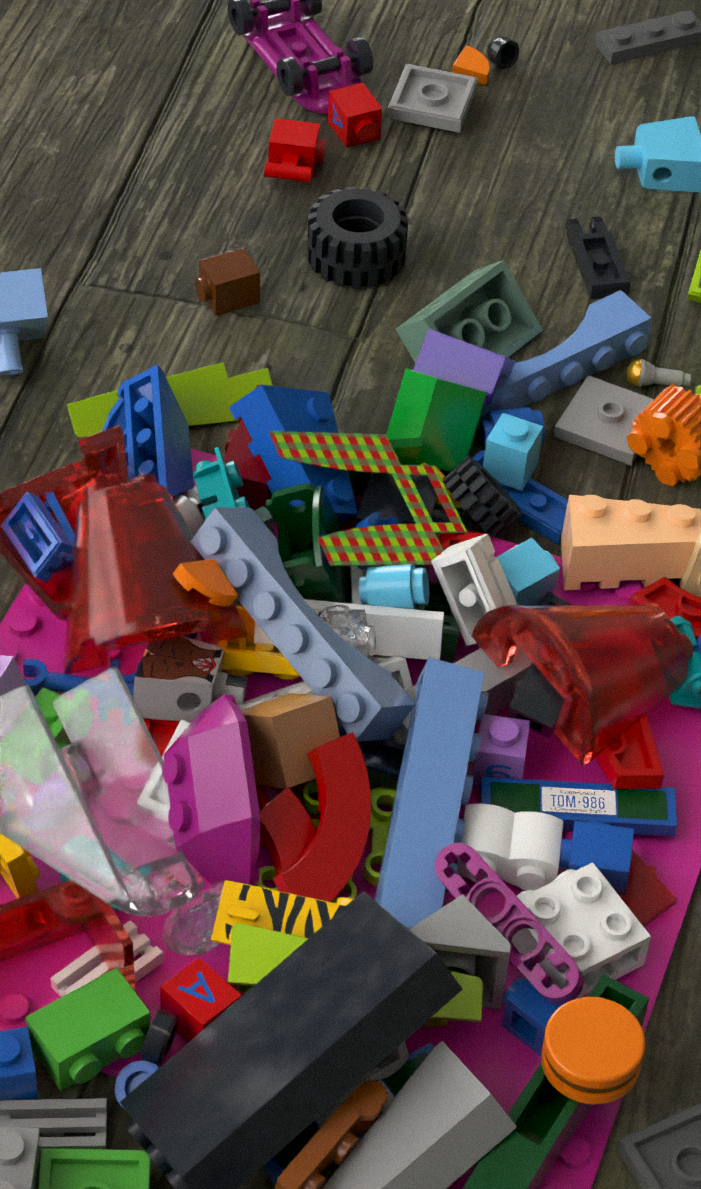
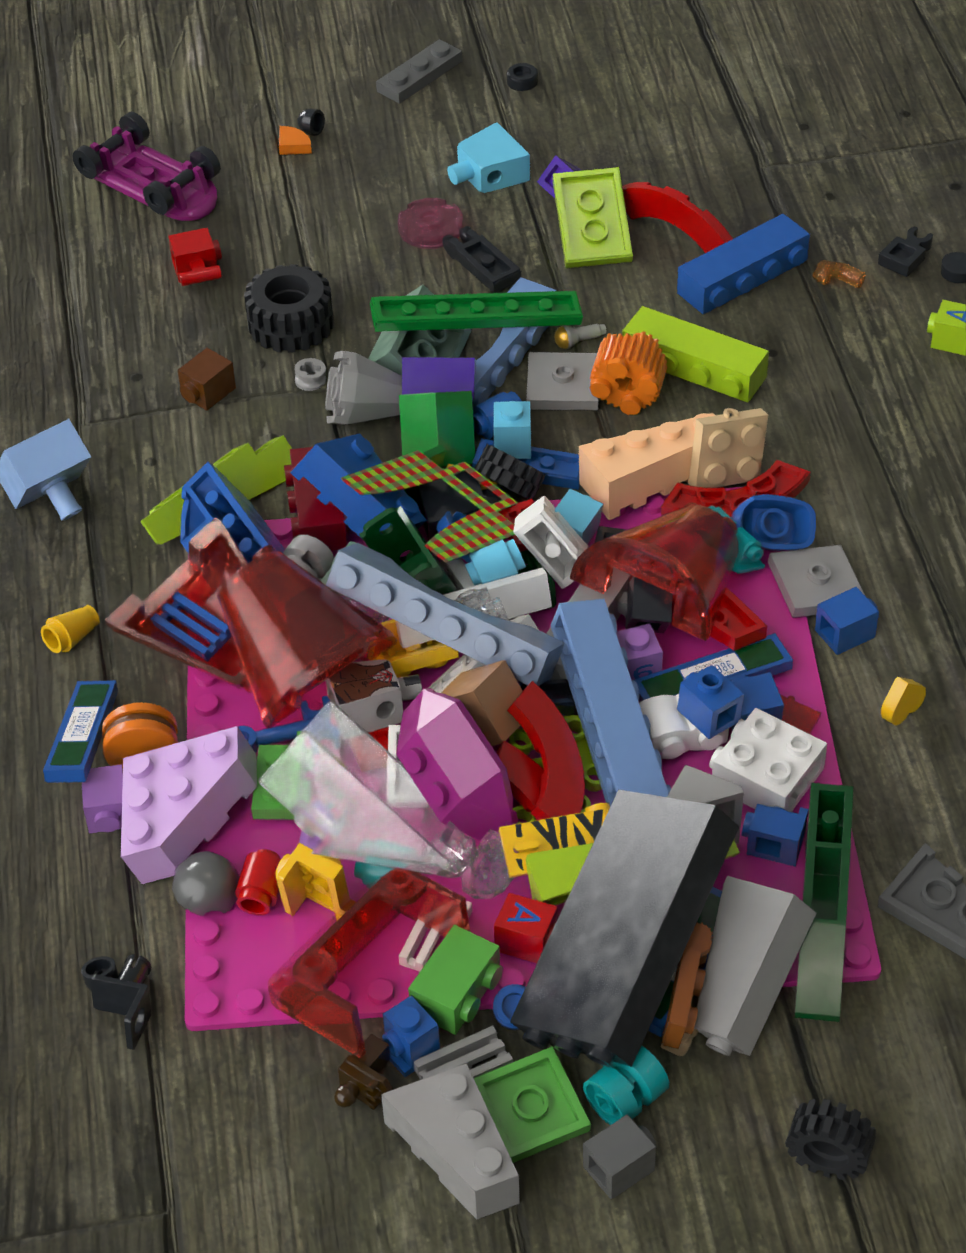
camera: 20 degrees left, 0 degrees up
blue tile [1,491,74,582] -> none
black tile [141,1009,179,1065] -> none
orange tile [173,559,239,606] -> none
teal hinge [193,447,250,520] -> none
red brick [327,83,382,148] -> none
light grey plate [387,64,478,133] -> none
magenta beam [435,843,584,1005] -> none
orange head [541,997,646,1104] -> none
none -> light grey bush [294,358,326,391]
none -> light grey cone [325,351,402,425]
none -> green tile [370,291,583,332]
none -> clear pink tile [397,198,463,249]
none -> blue brick [677,665,744,739]

